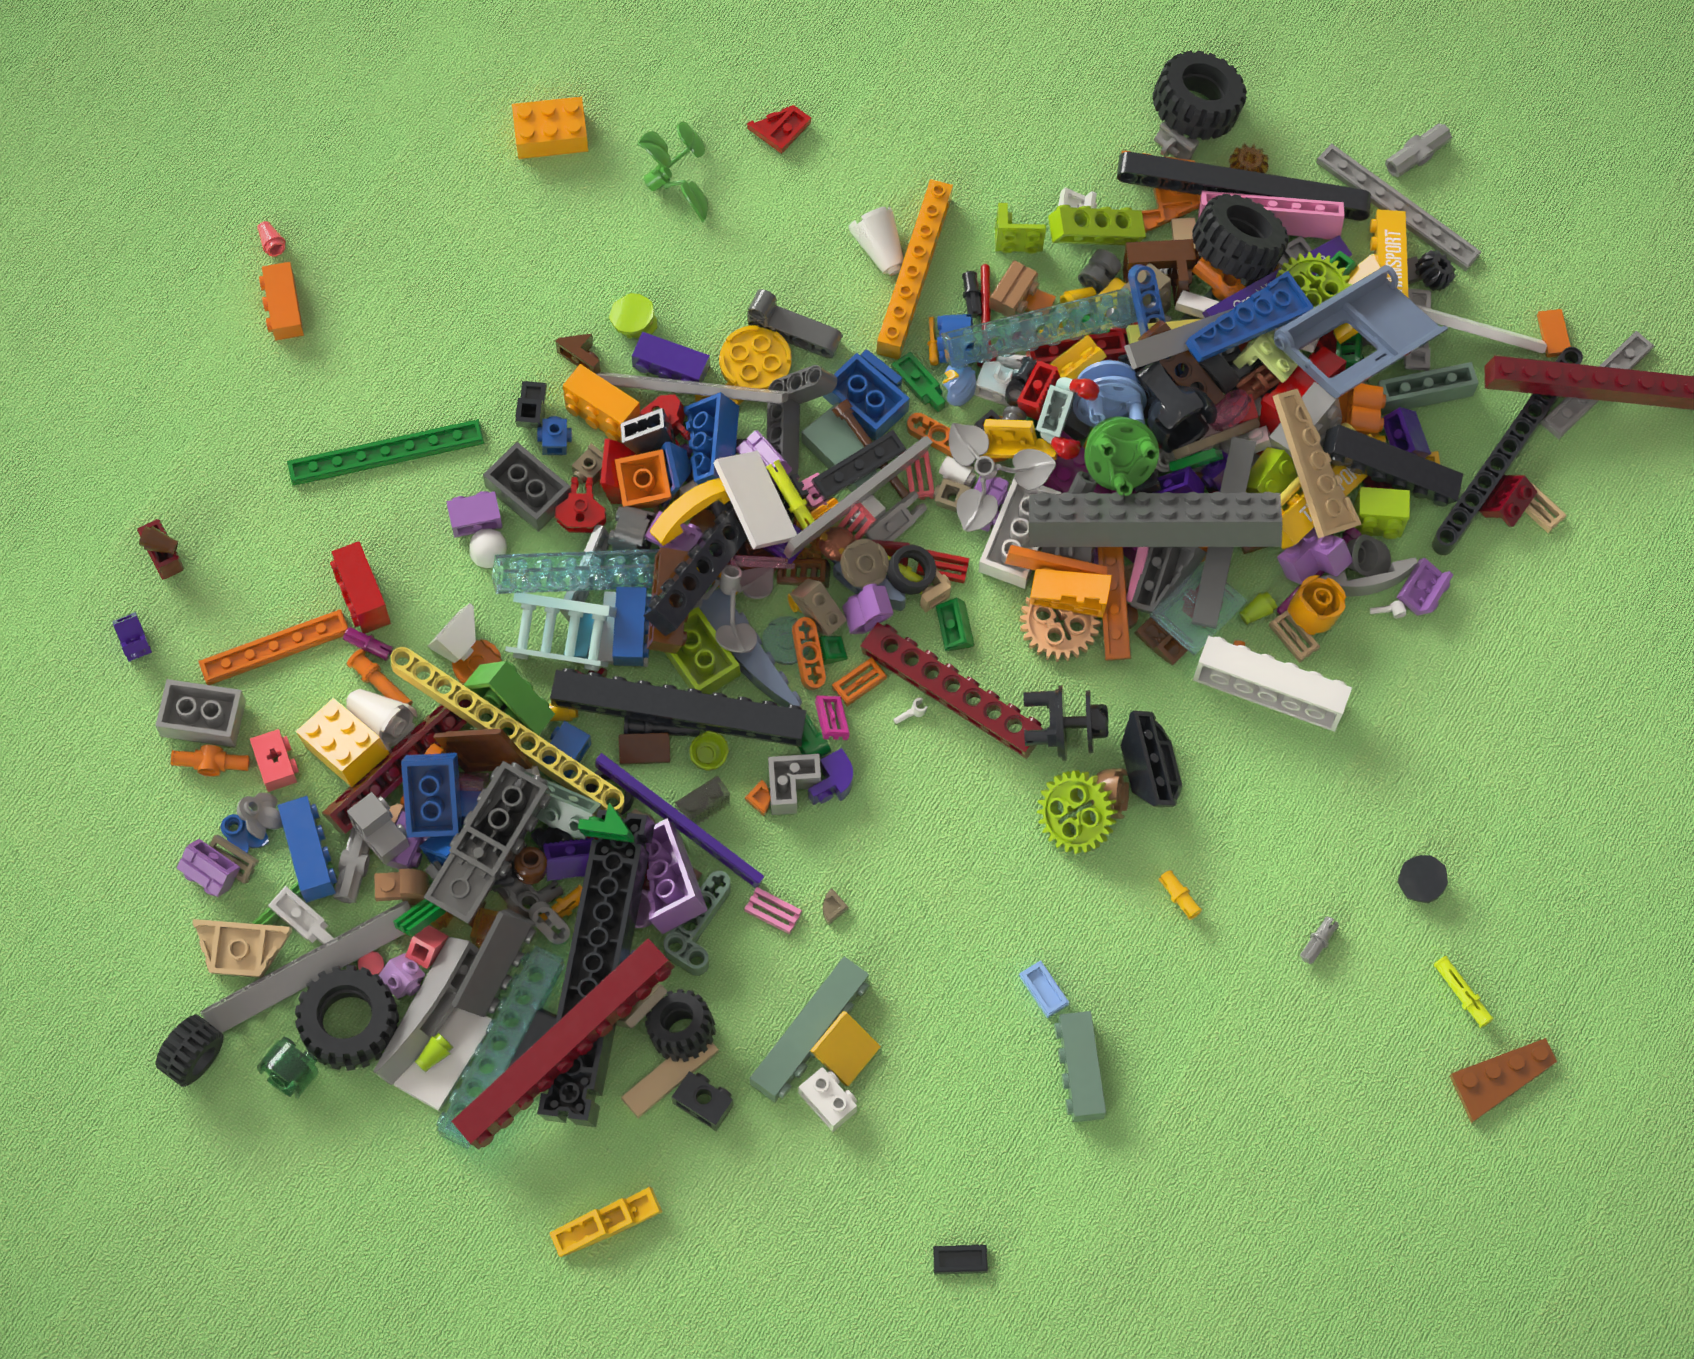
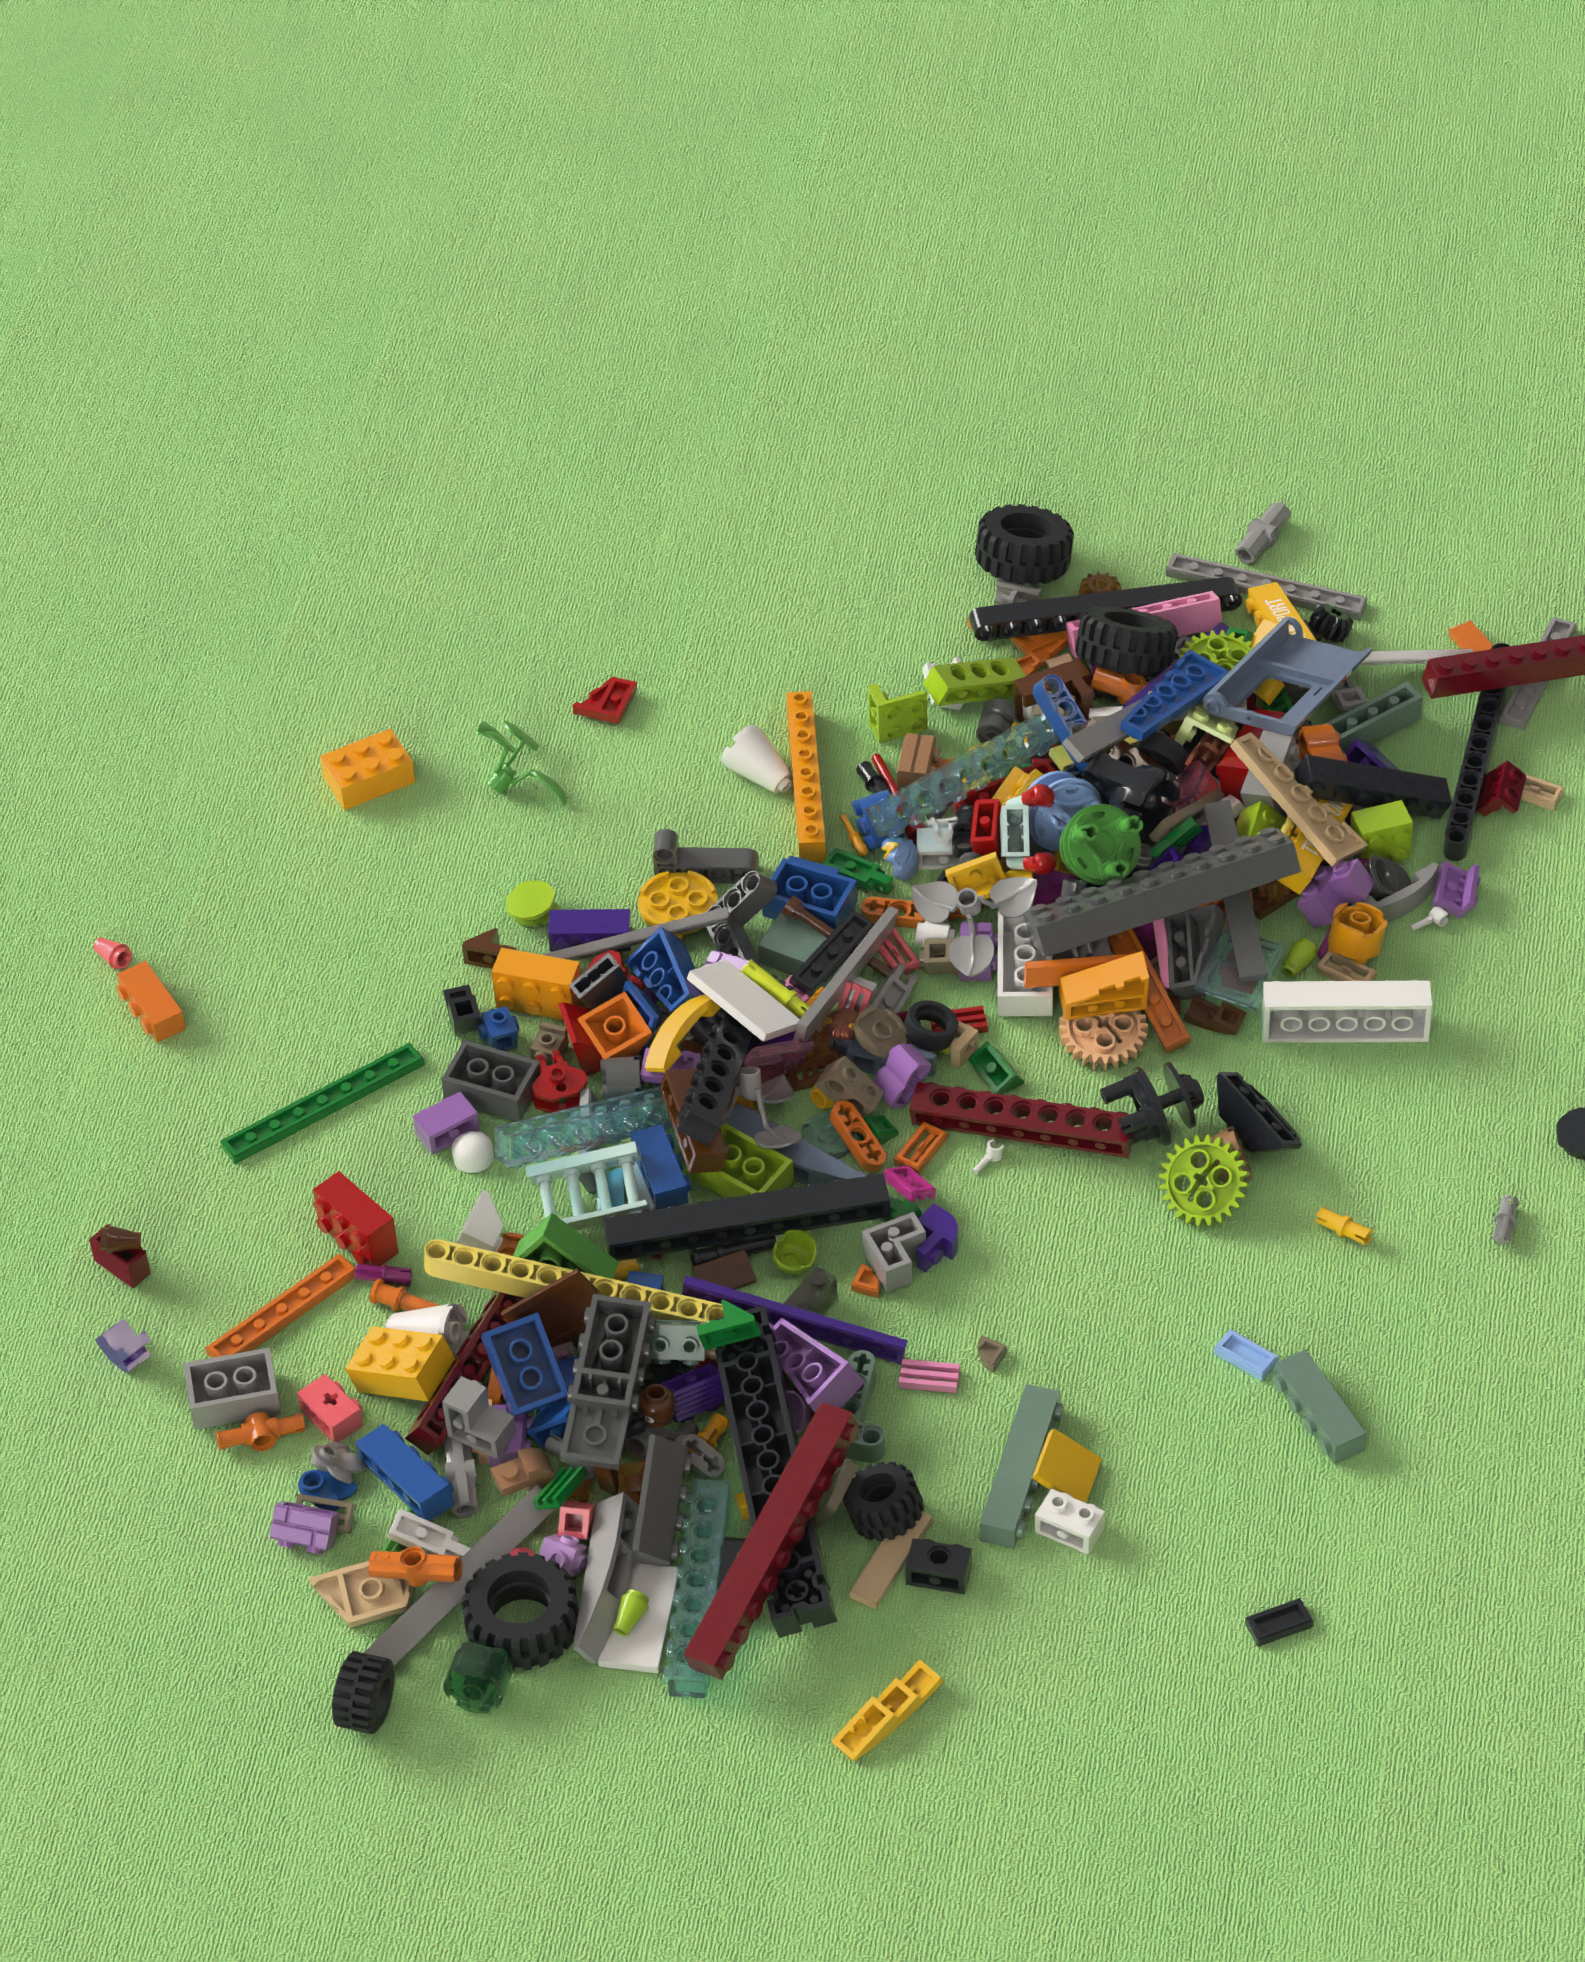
camera: 15 degrees left, 20 degrees down
none -> orange piece [368,1546,463,1587]

